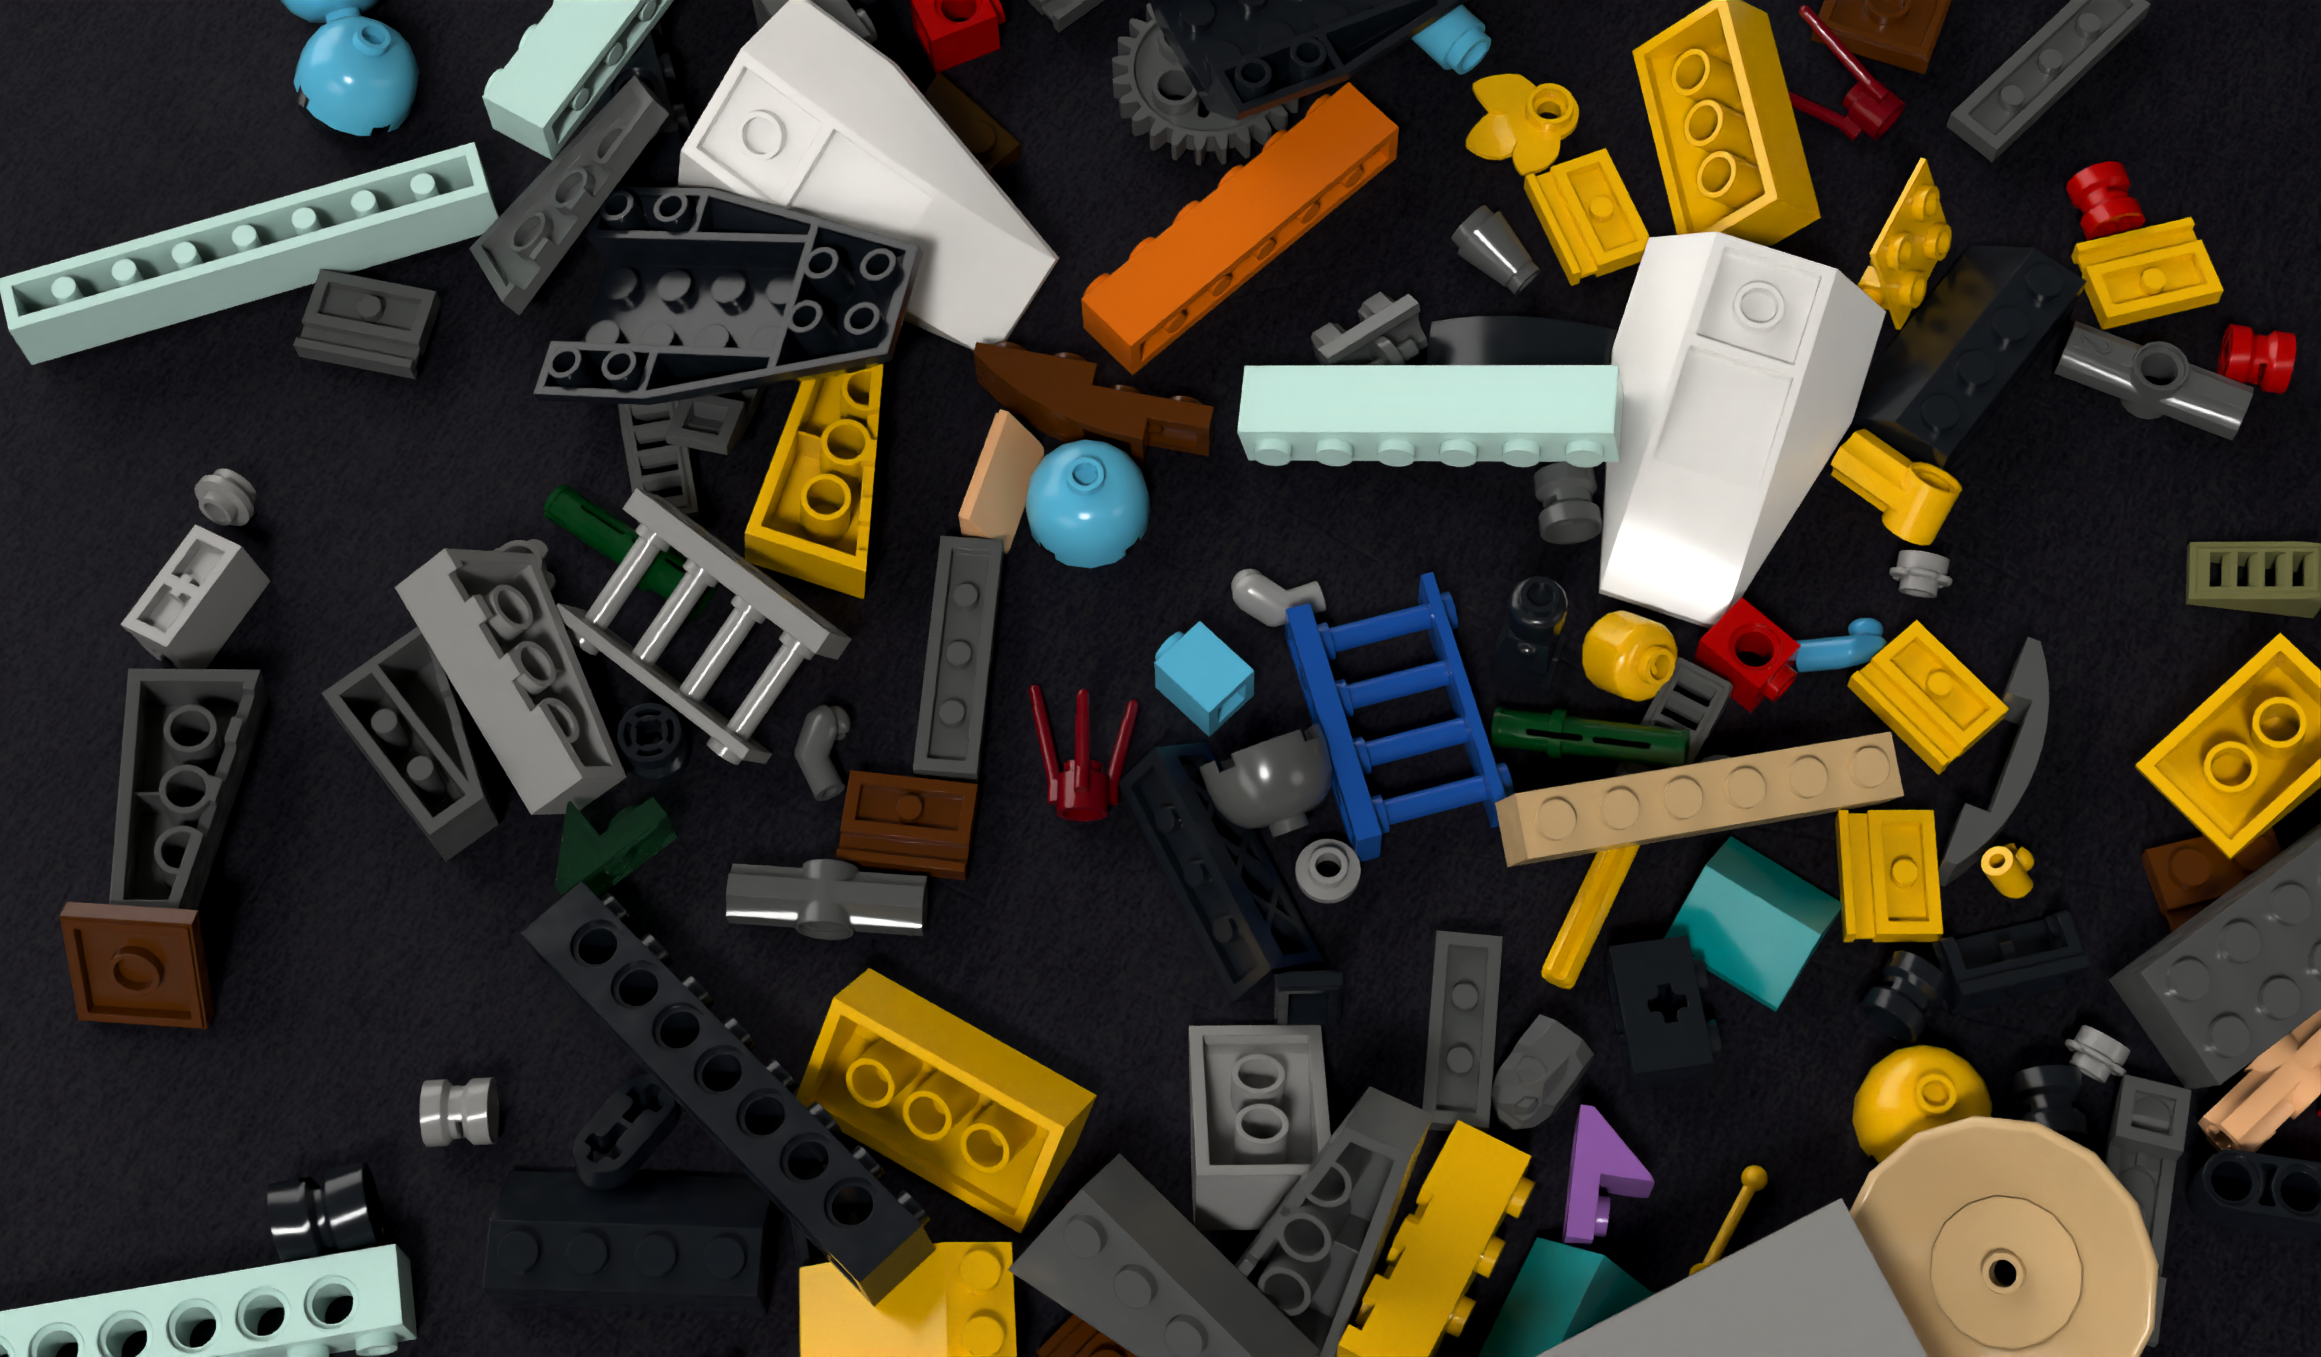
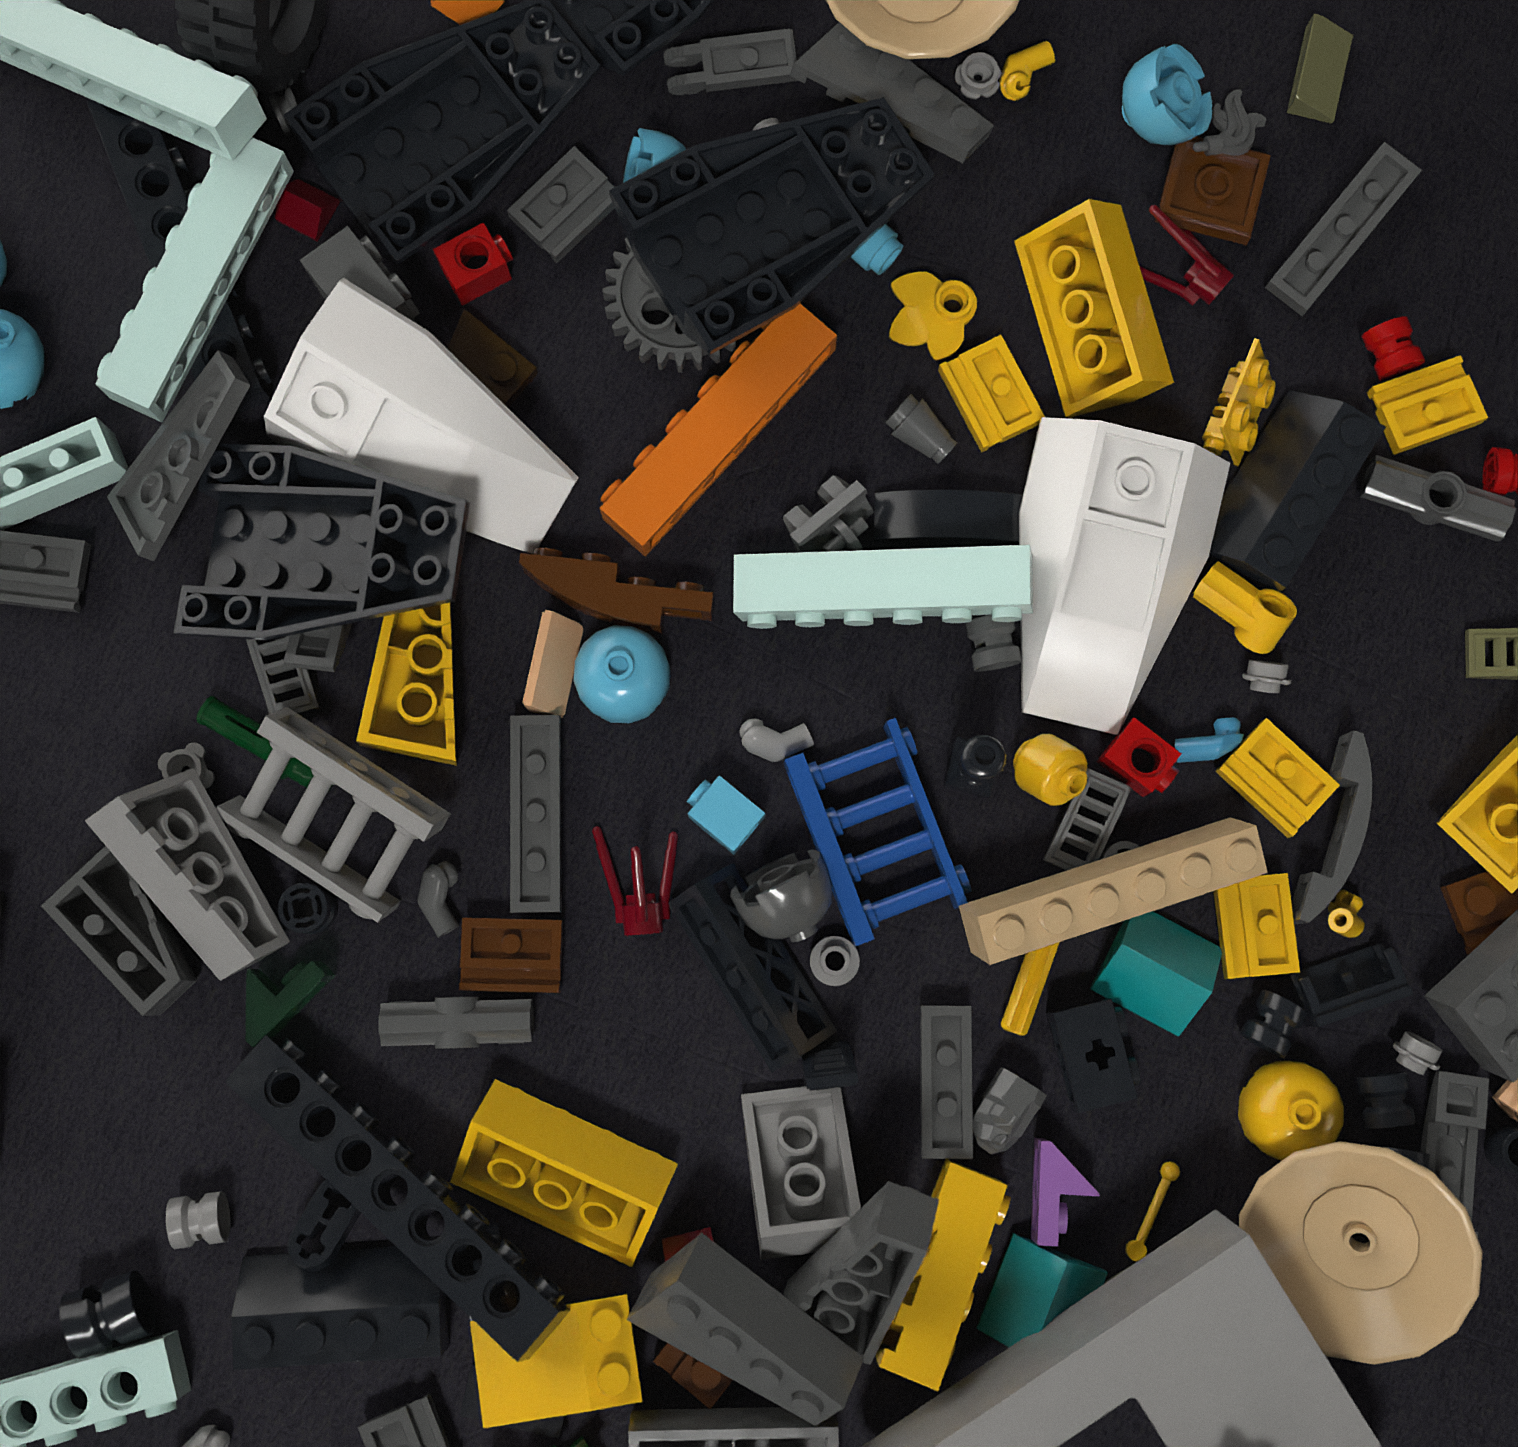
camera: 10 degrees left, 15 degrees up
dark green pin [1491,707,1690,767] -> none

